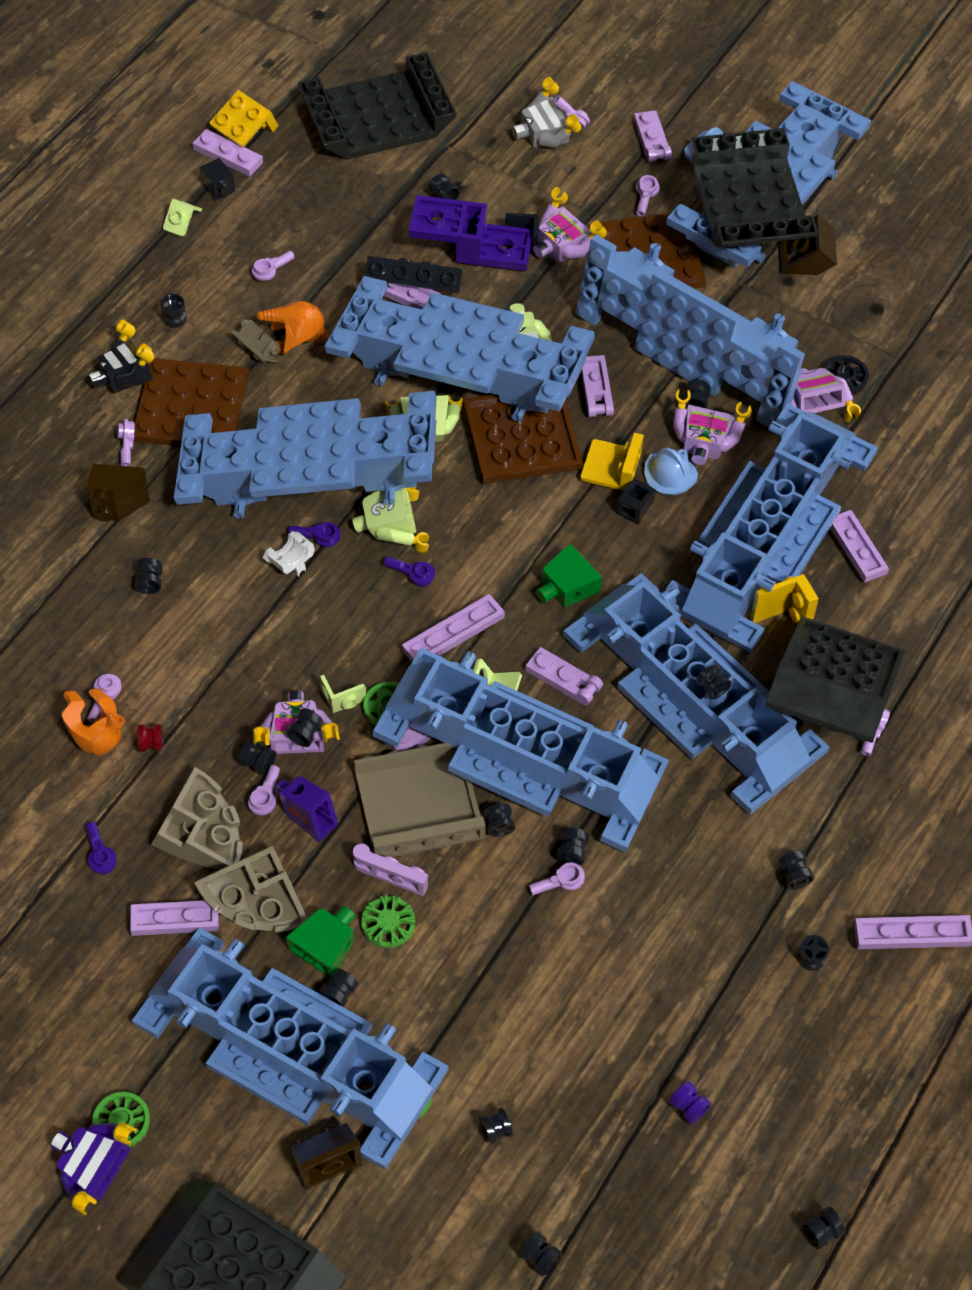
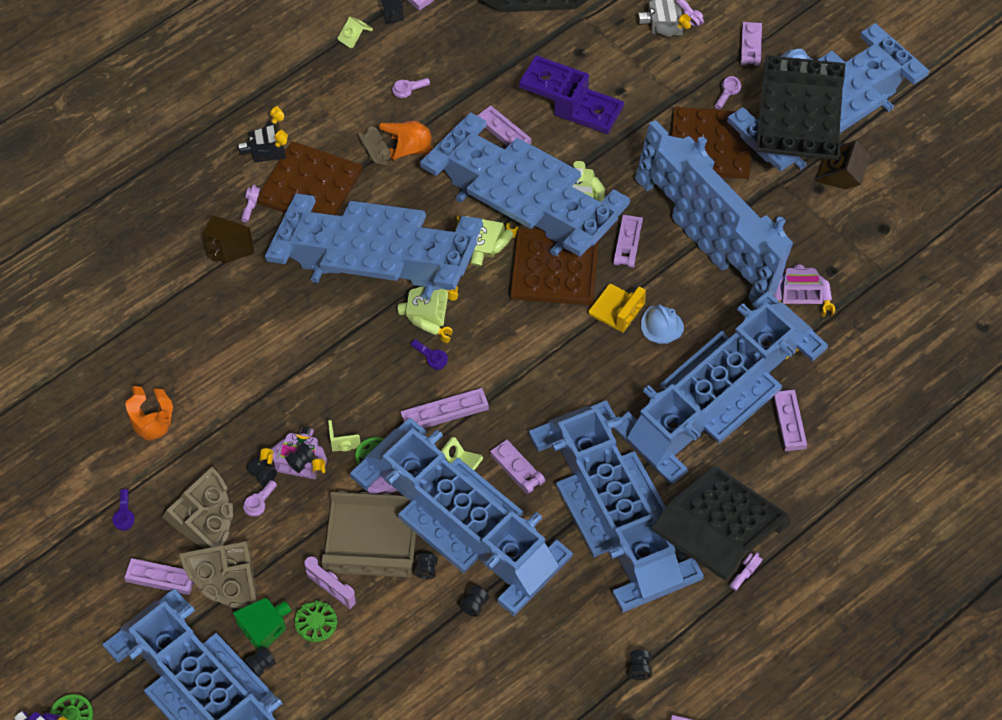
camera: 20 degrees right, 0 degrees up
lavender plate [87,674,122,723] -> none
black wheel [135,558,163,594] -> none
dark red wheel [138,724,163,752] -> none
black wheel [160,293,187,328] -> none
white piece [263,531,315,576] -> none
dark purple torso [275,776,338,842] -> none
dark purple plate [289,522,341,547] -> none
black bracket [364,256,463,293] -> none
black wheel [428,173,460,200] -> none
black bracket [505,213,538,246] -> none
lavender plate [529,863,585,896] -> none
torso [533,187,607,262] -> none
green torso [536,544,602,607] -> none
black brick [616,478,656,525] -> none
lavender torso [673,389,752,465] -> none
black wheel [683,379,711,409] -> none
black wheel [696,665,732,700] -> none
yellow bracket [750,574,819,623] -> none
black wheel [824,355,869,395] -> none

